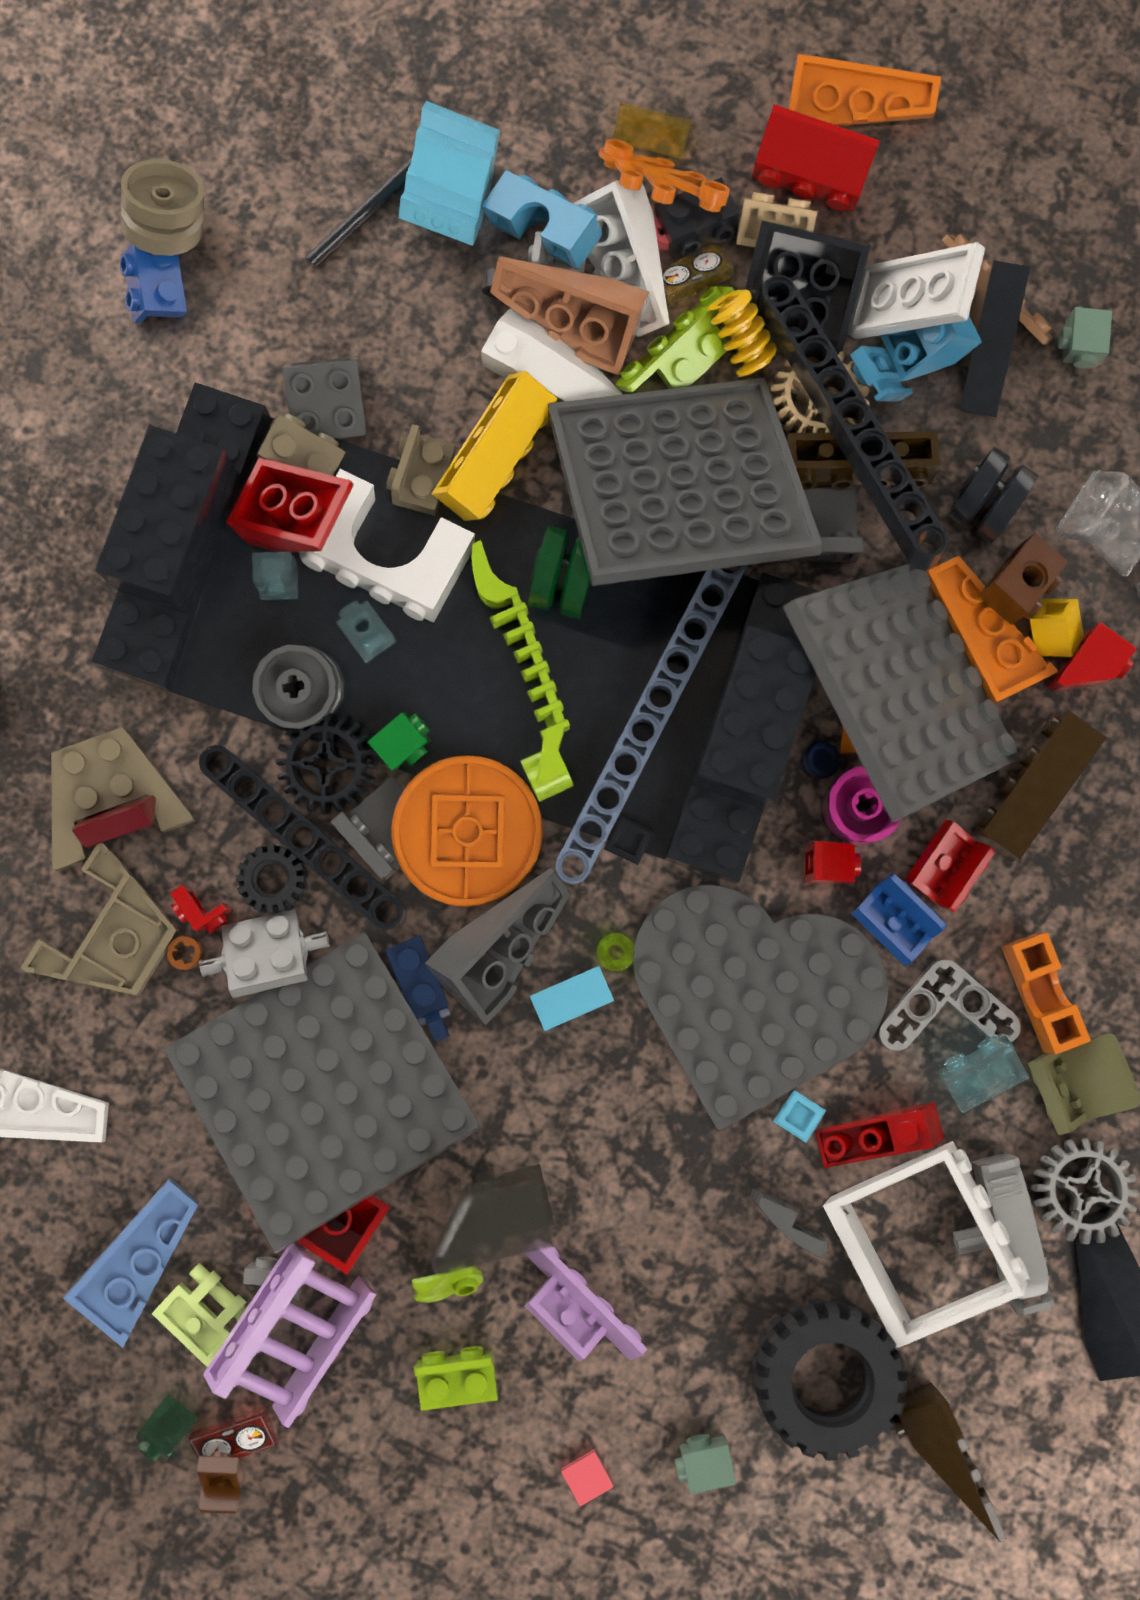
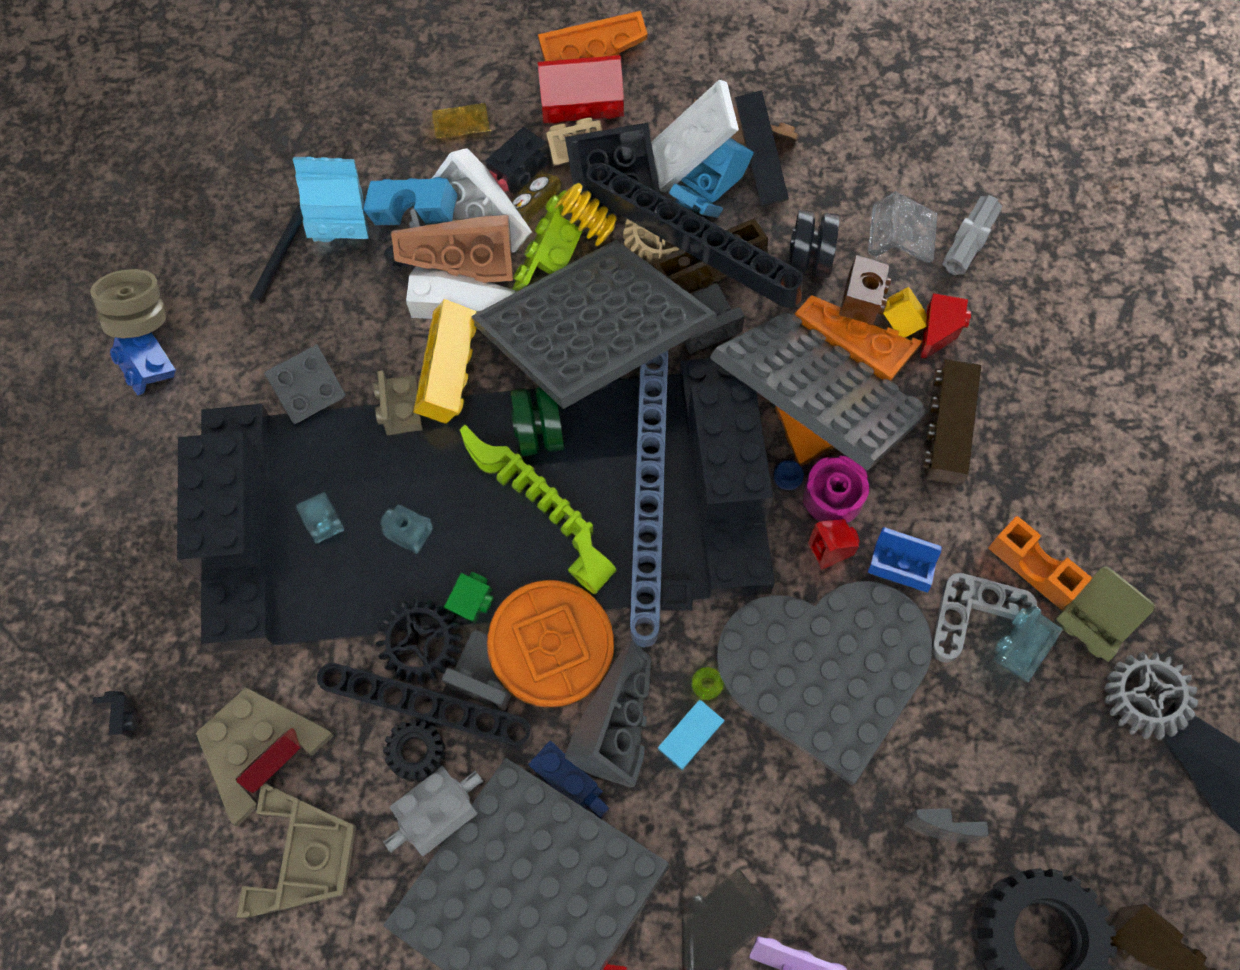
camera: 20 degrees left, 15 degrees down
dark orange bush [167,936,204,970] -> none
red bracket [170,885,233,933] -> none
red slope [226,457,354,553] -> none
dark grey wheel [252,645,345,729] -> none
dark tan bracket [256,414,345,476] -> none
white arch [299,469,475,623] -> none
orange plant [598,139,730,212] -> none
medium azure tile [773,1089,826,1143] -> none
red slope [815,1101,945,1168] -> none
white window [823,1141,1029,1349] -> none
red bracket [904,819,995,912] -> none
light grey piece [953,1153,1055,1315] -> none
sand green brick [1058,307,1112,369] -> none

